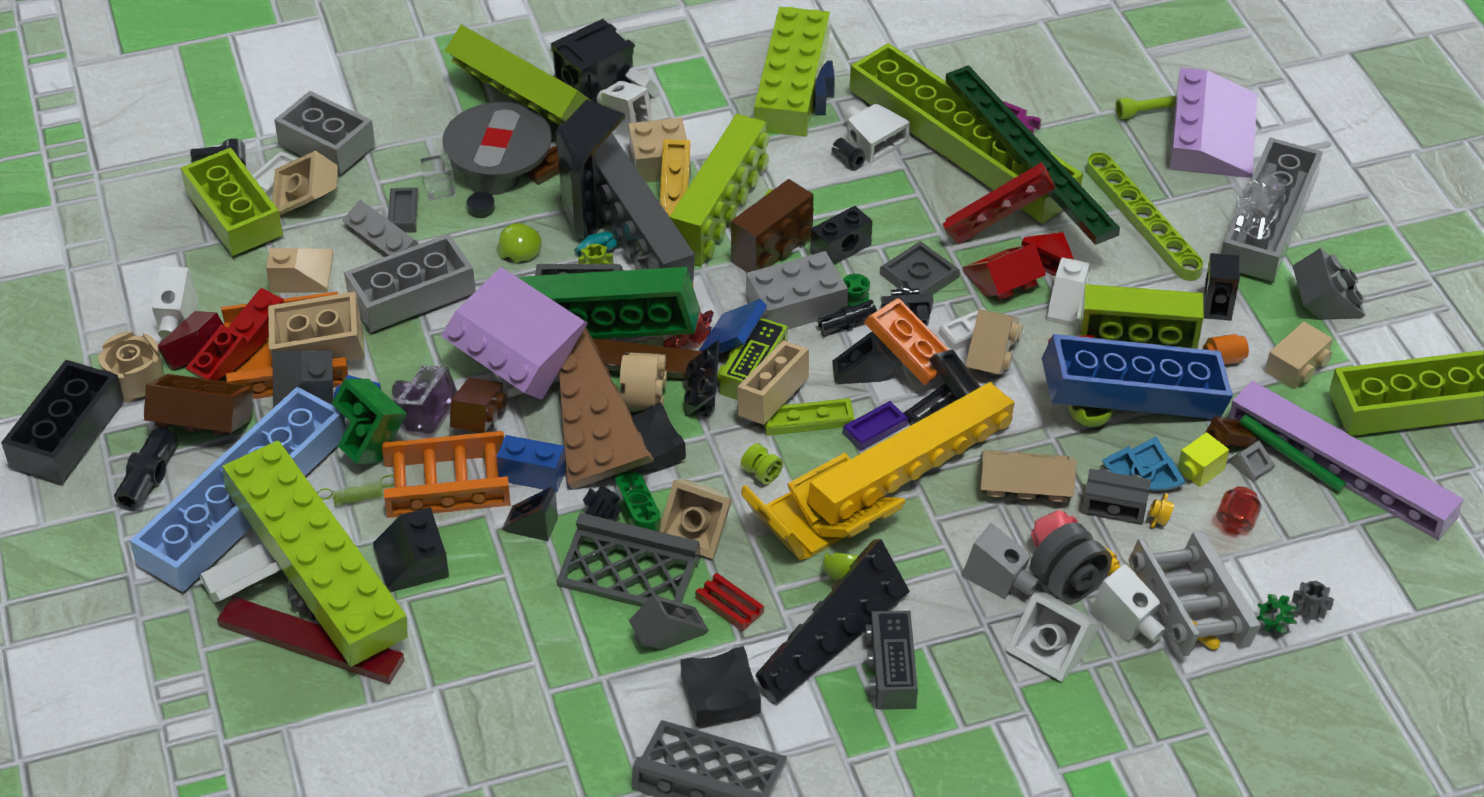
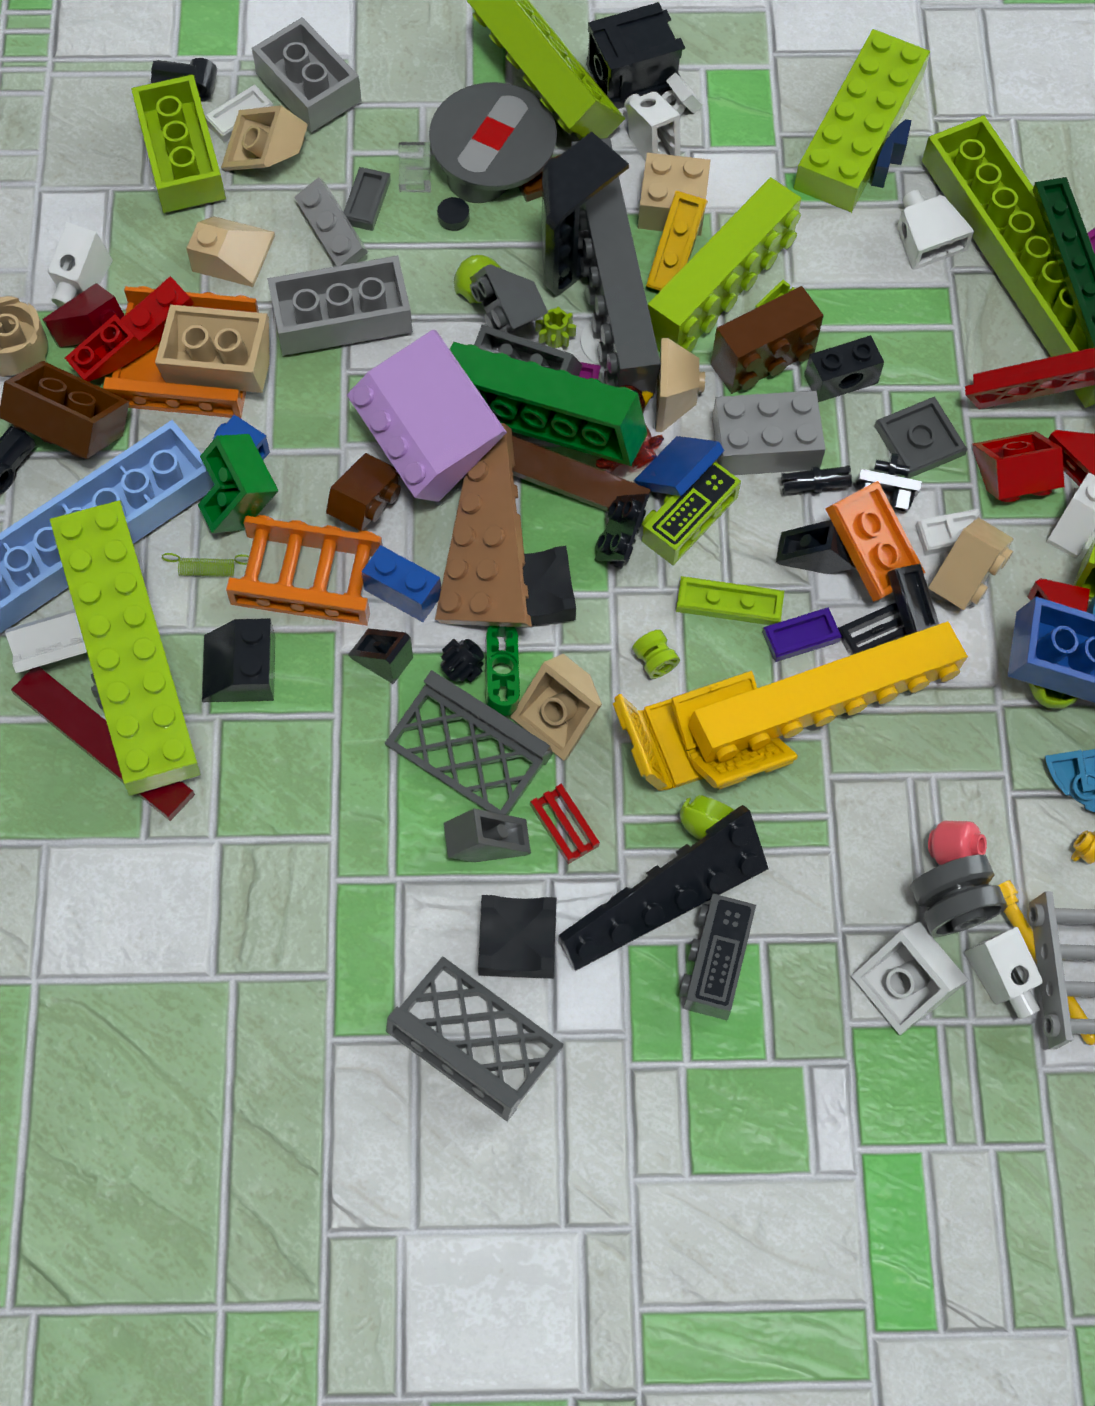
camera: 15 degrees right, 20 degrees up
dark grey slope [272,350,334,408] -> none
clear purple brick [392,365,457,433] -> none
teal arm [574,231,617,257] -> none
tan brick [620,352,667,413] -> none
tan brick [737,340,809,425] -> none
black pin [832,138,866,168] -> none
green wheel [843,273,870,307] -> none
light grey torso [962,523,1040,598] -> none
tan slope [980,449,1077,502] -> none
dark grey brick [1082,469,1151,524] -> none
none -> dark grey slope [470,264,548,333]
none -> tan slope [656,338,705,432]

